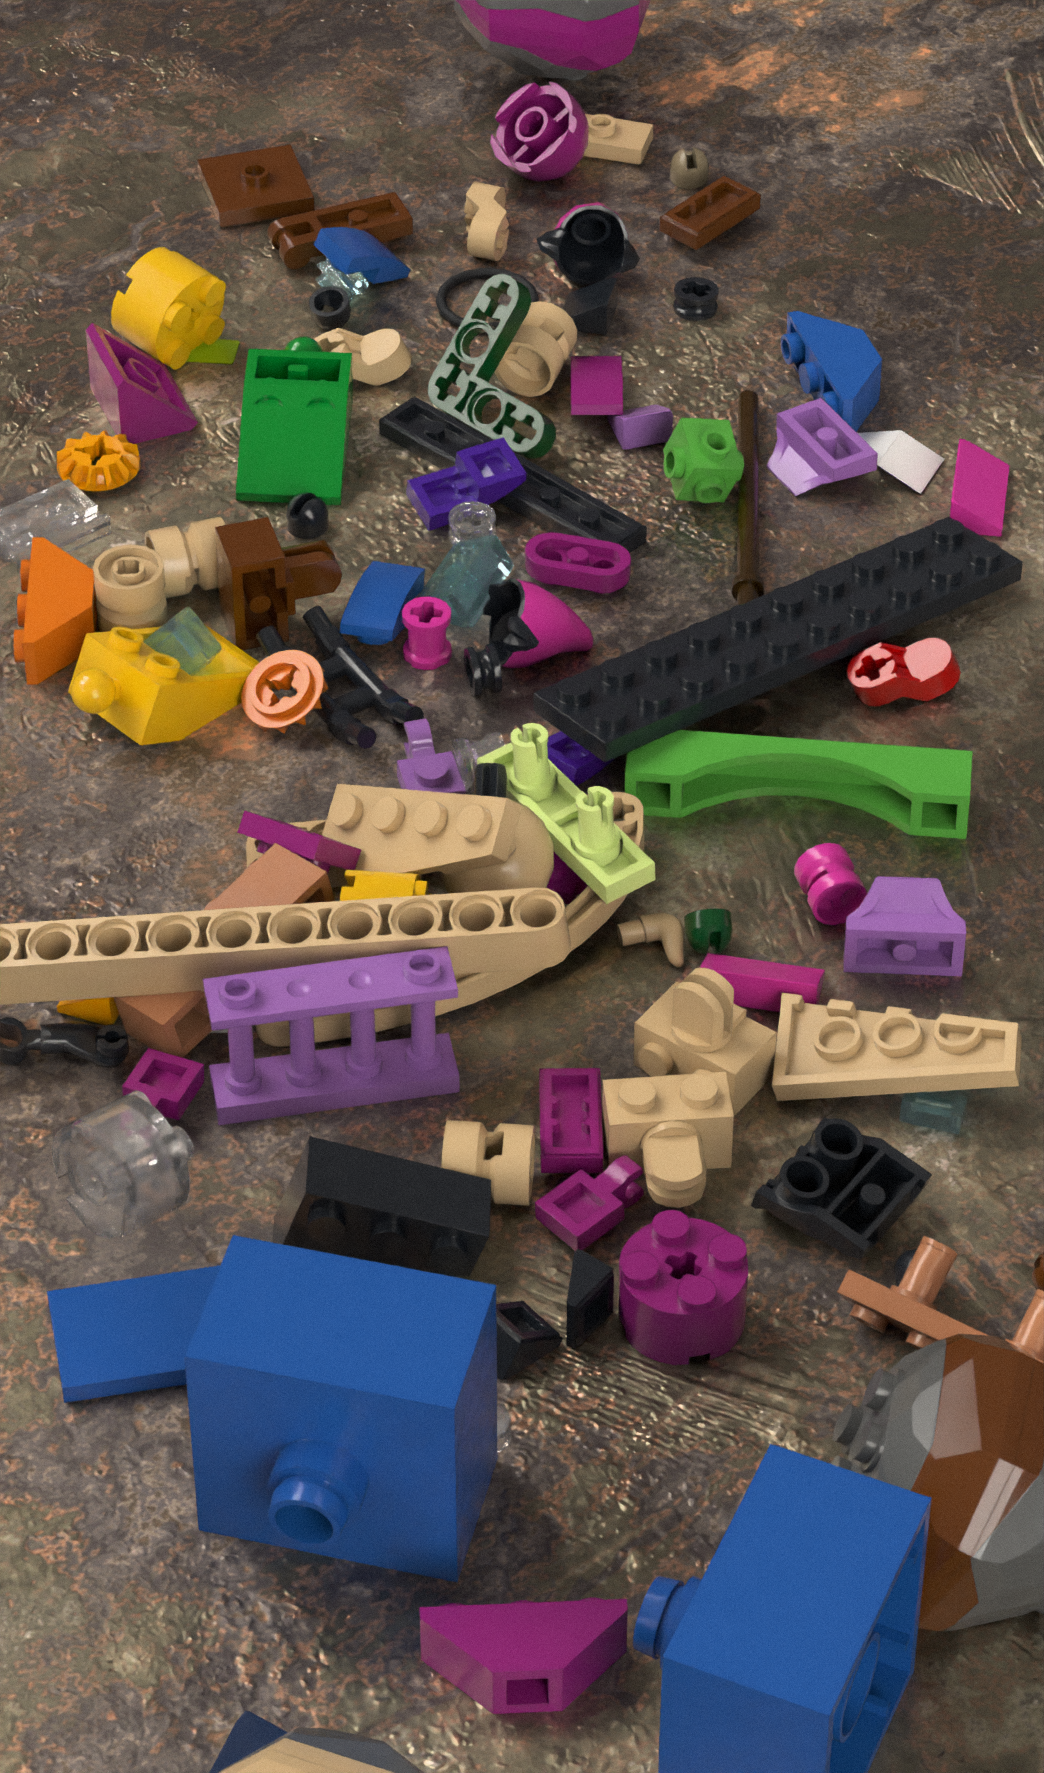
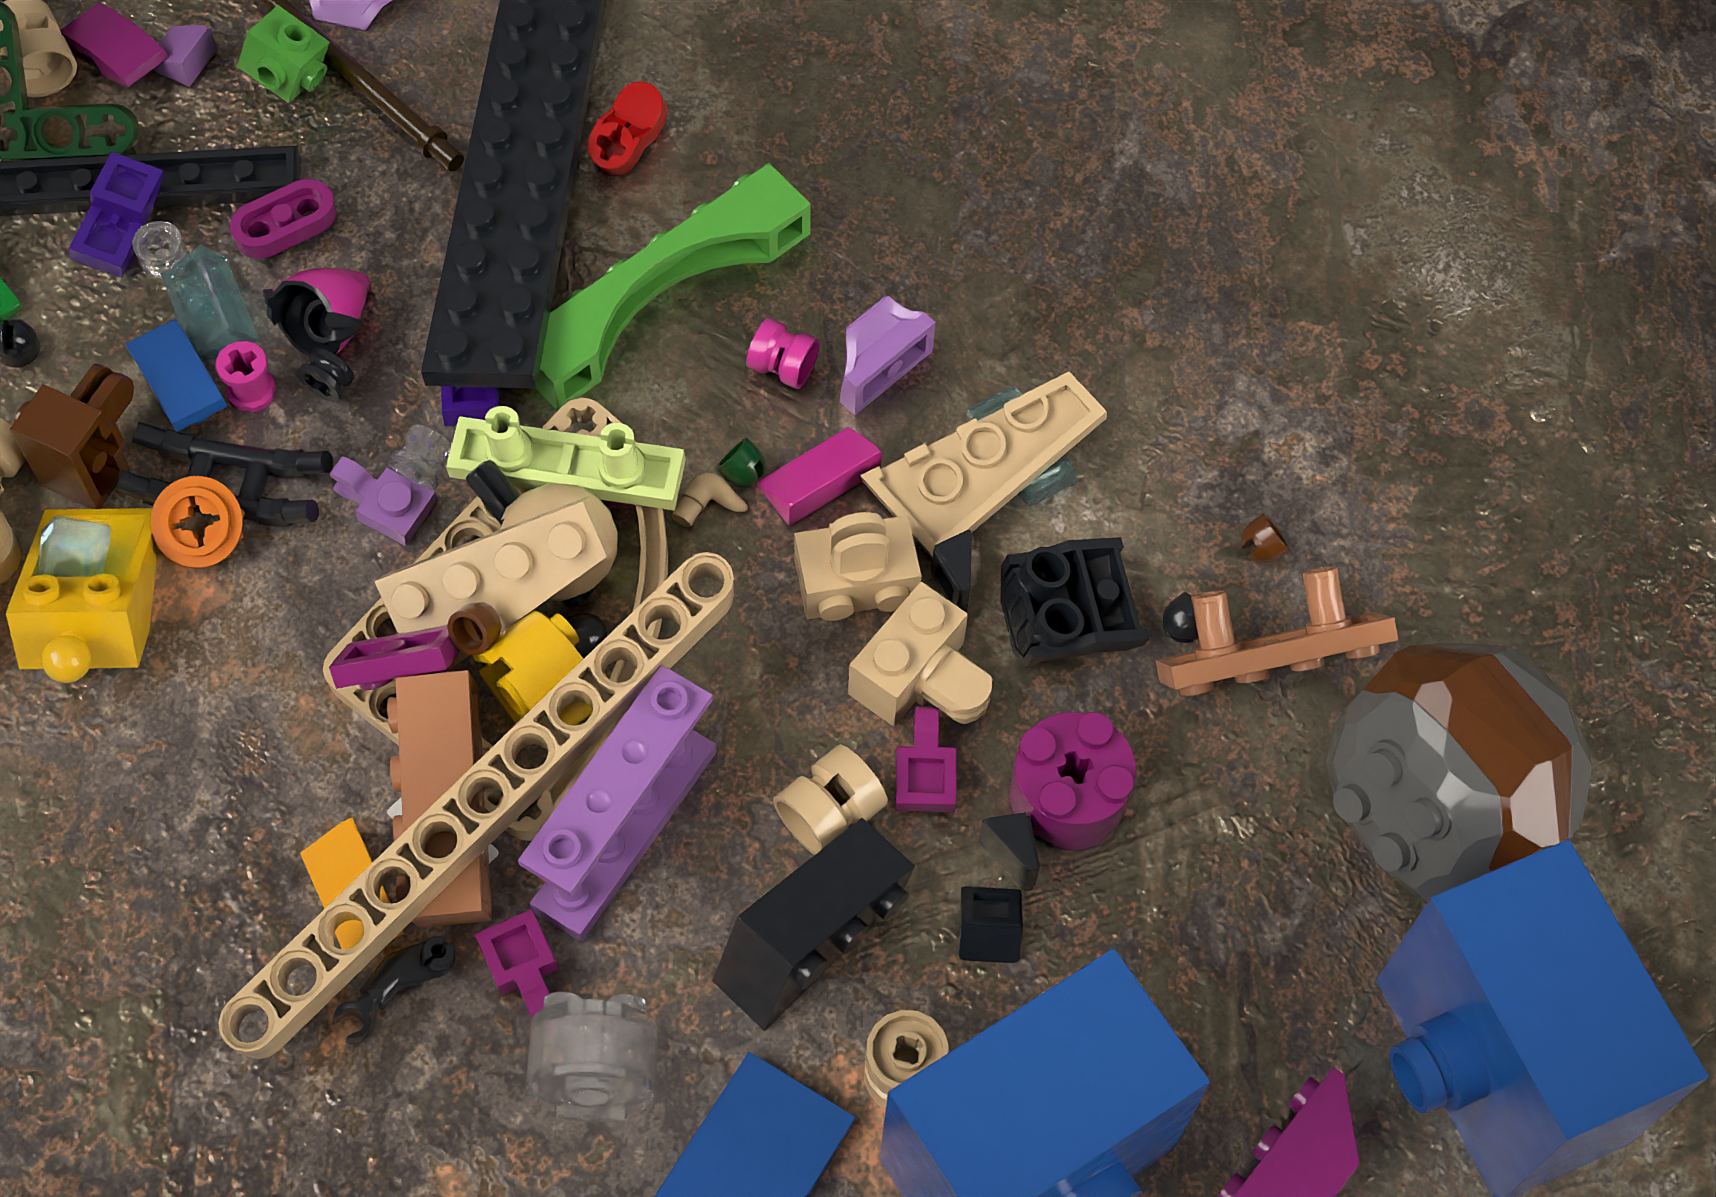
camera: 50 degrees left, 20 degrees up
magenta plate [539,1068,603,1173] -> none
none -> reddish brown hinge [447,602,502,655]
none -> black slope [931,529,972,613]

